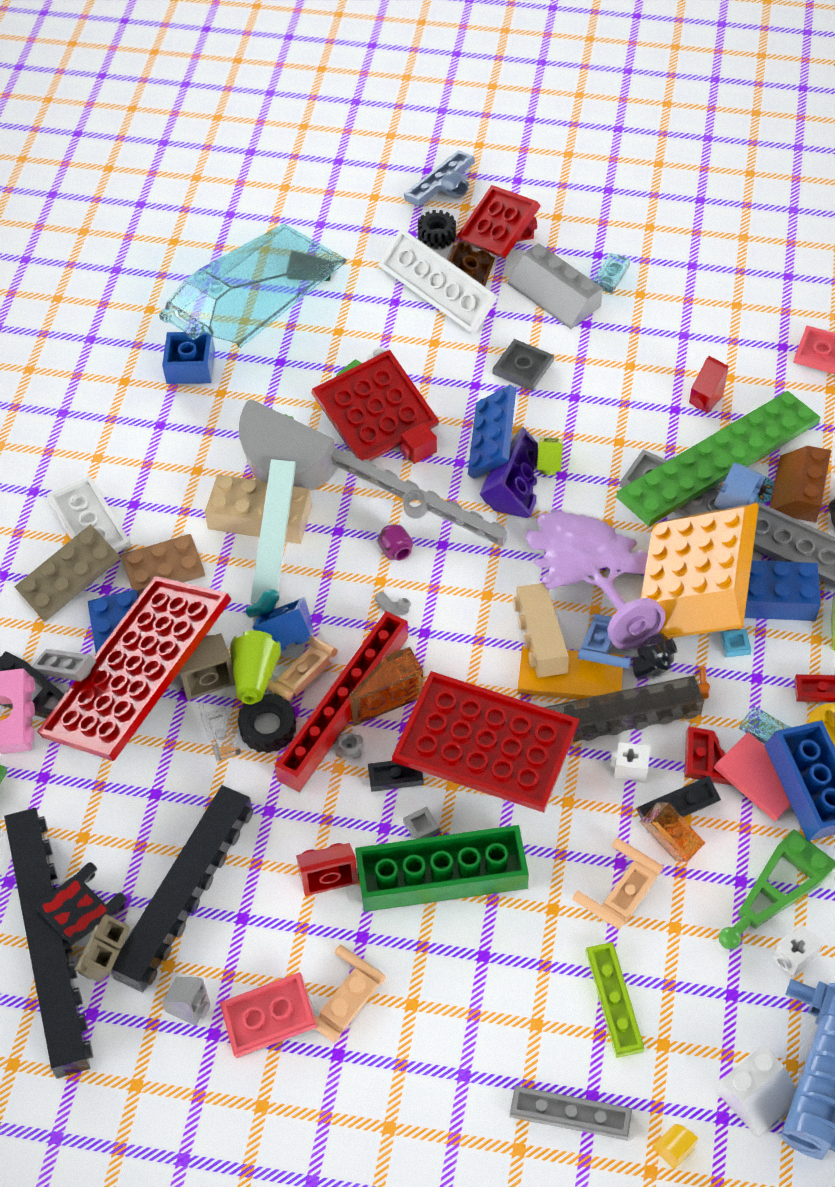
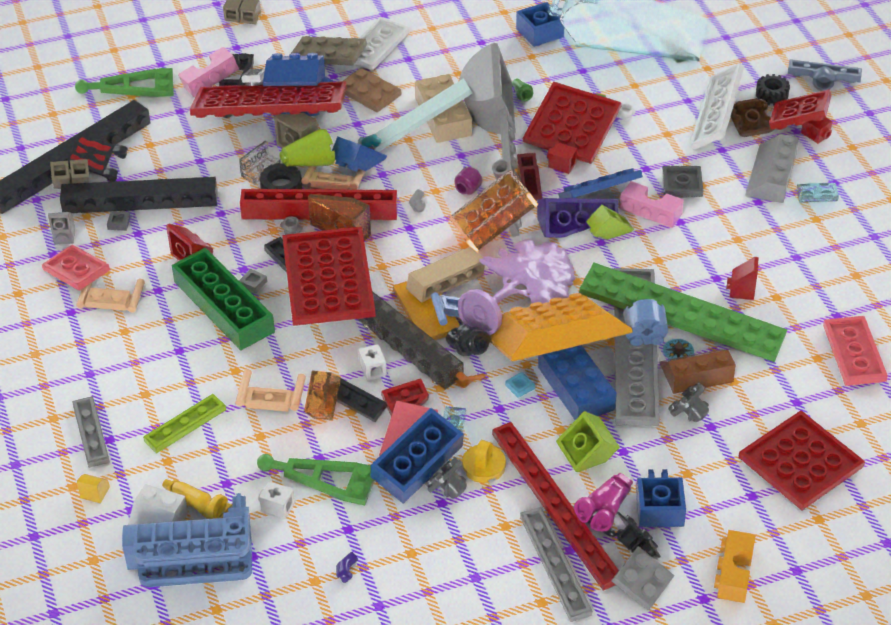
camera: 60 degrees right, 10 degrees down
none -> dark grey plate [107,211,131,231]
none -> yellow piece [162,479,232,519]
none -> blue slope [263,53,325,86]
none -> clear orange brick [448,169,538,252]
none -> dark red slope [516,153,543,202]
none -> bright pink arch [620,181,684,228]

